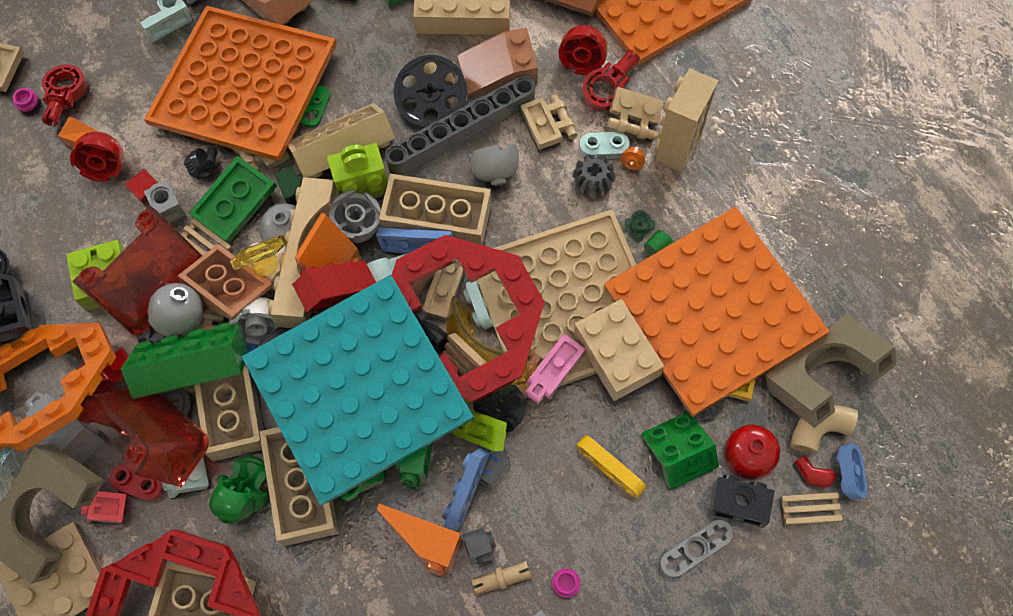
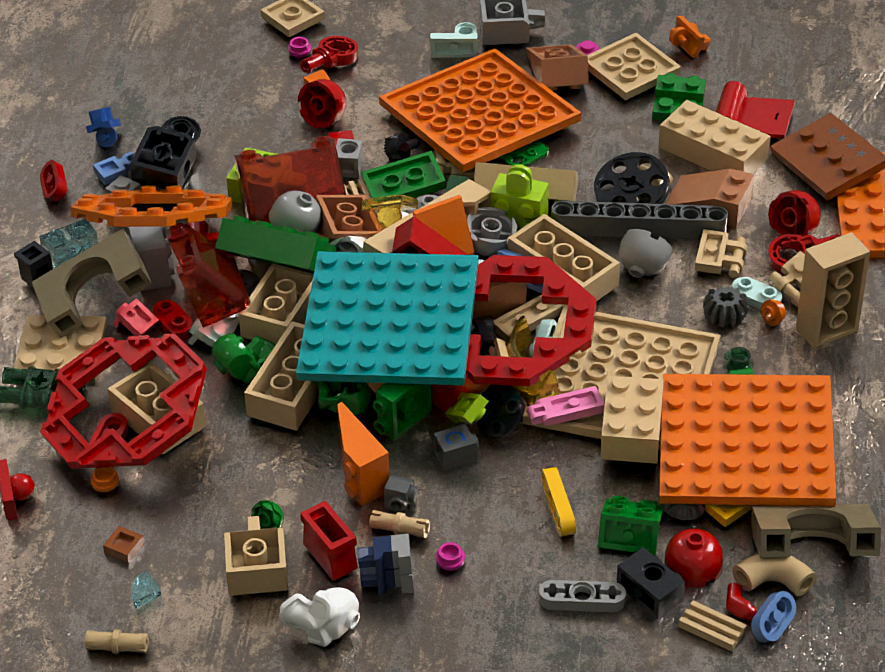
camera: 35 degrees right, 25 degrees down
medium blue plate [443,447,490,531] -> none

